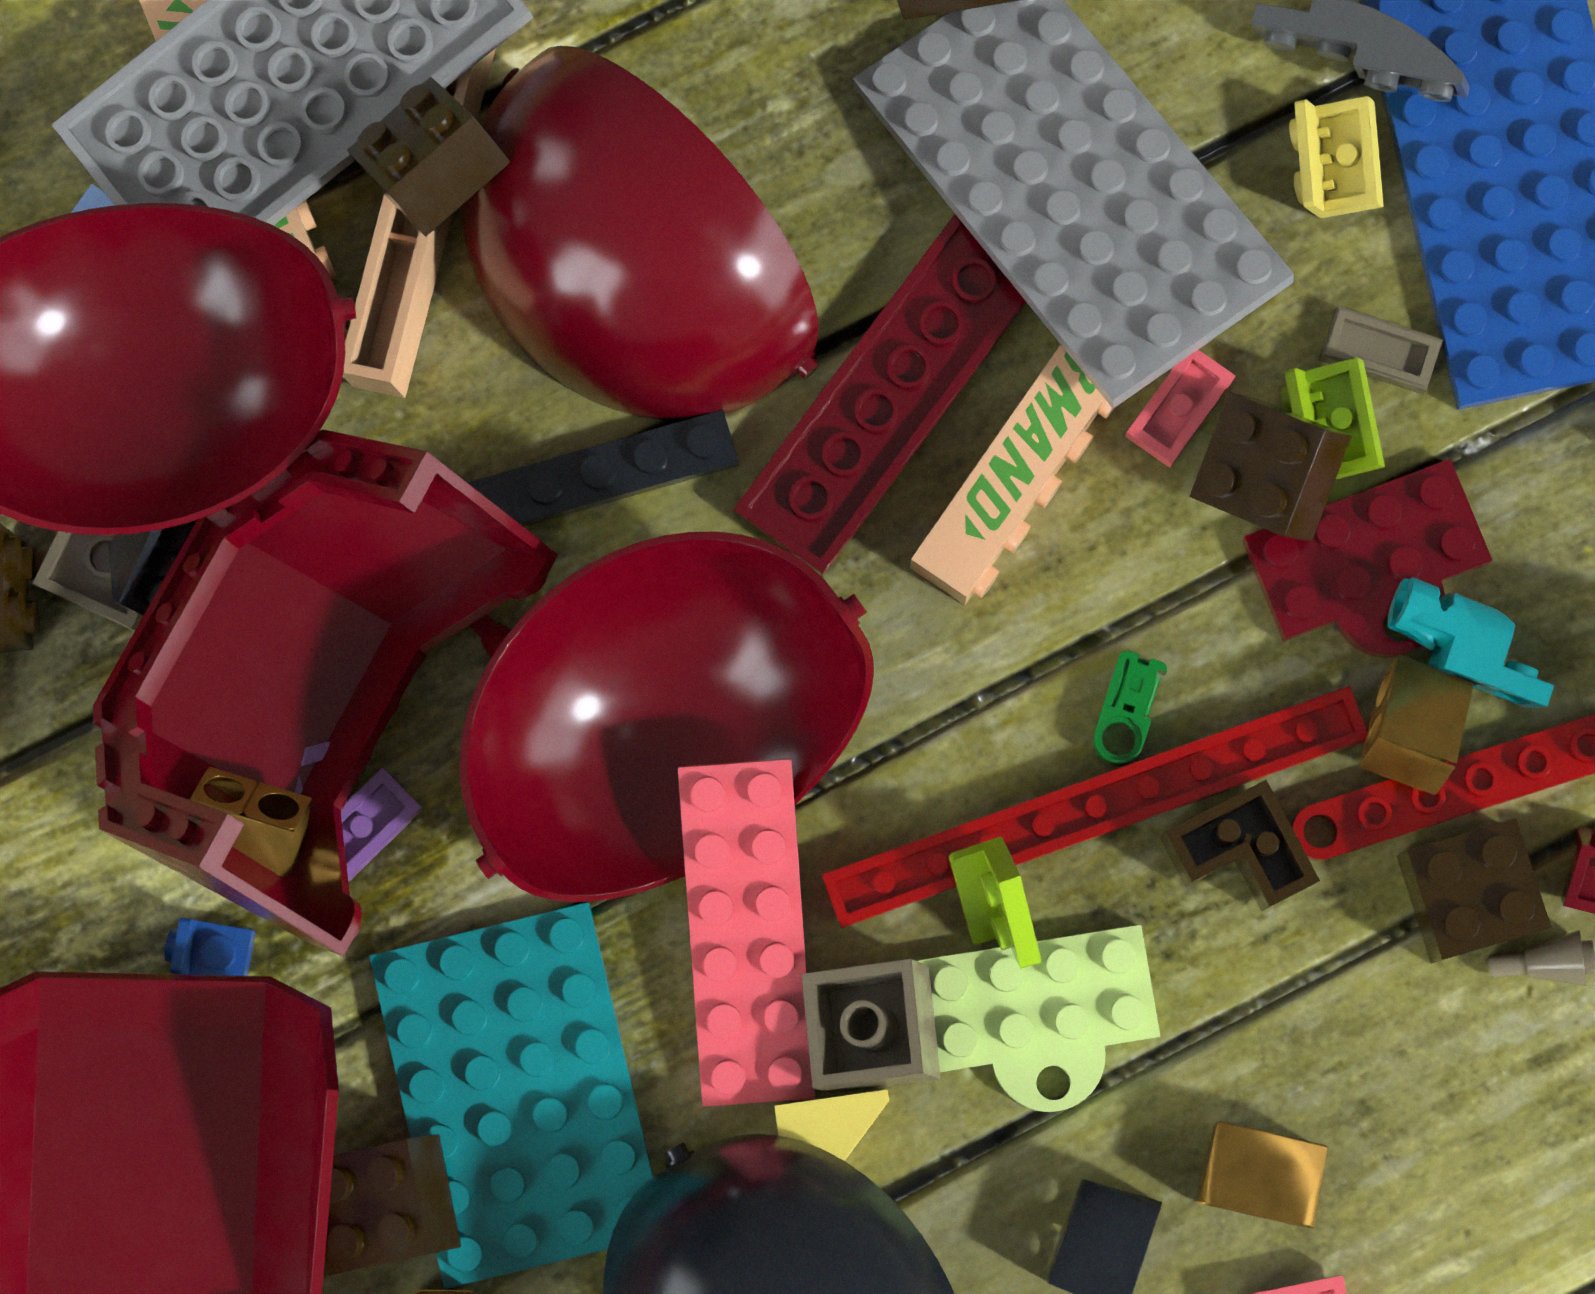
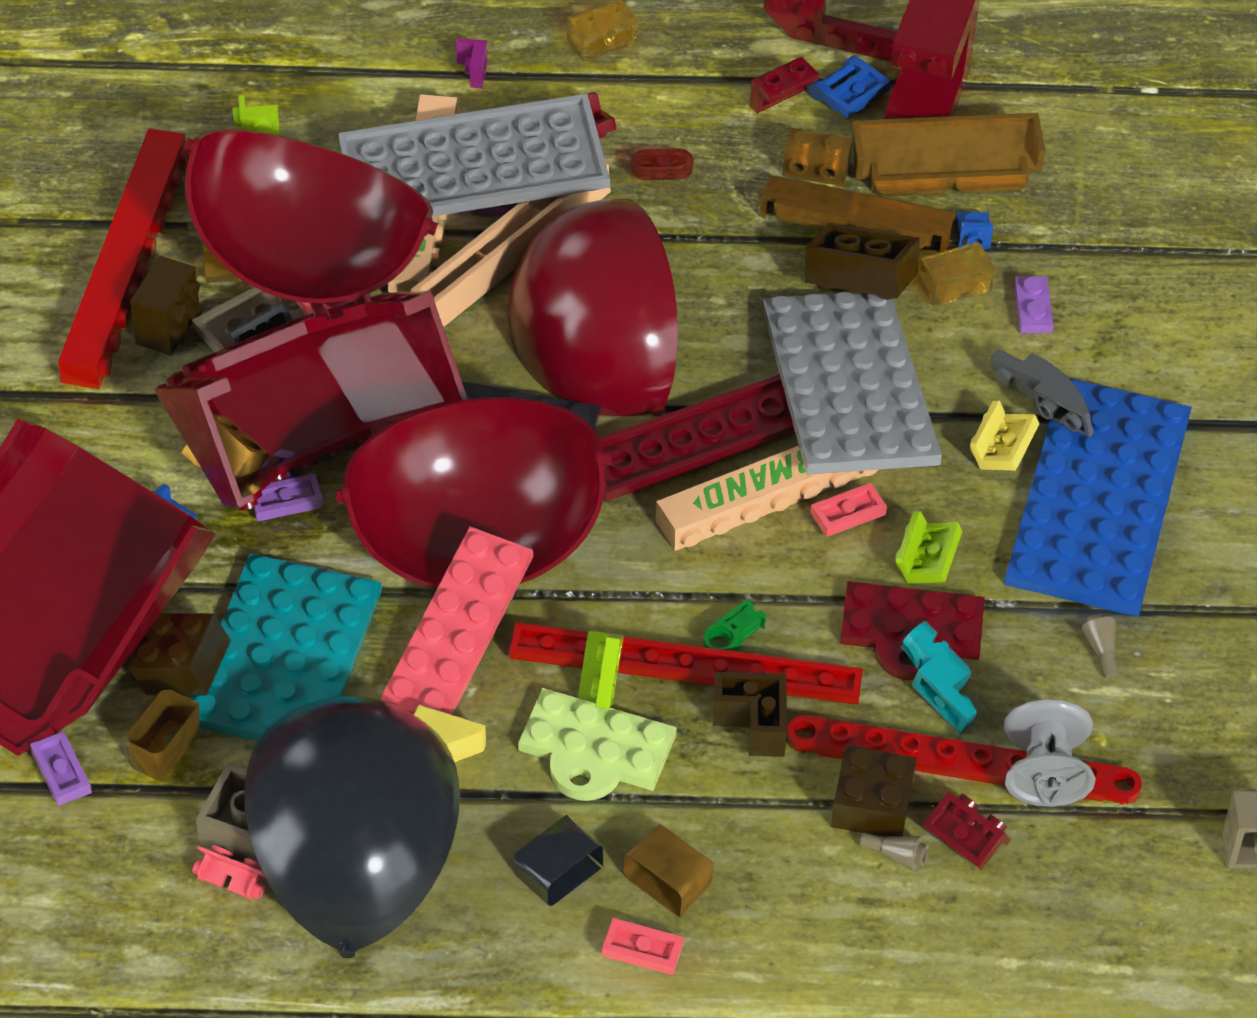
camera: 20 degrees right, 30 degrees down
dark brown brick [347,77,510,237] -> none
dark tan brick [802,959,941,1094] -> none
dark brown brick [1189,392,1352,541] -> none
dark tan tile [1318,305,1443,395] -> none
pearl gold piece [1359,654,1473,795] -> none

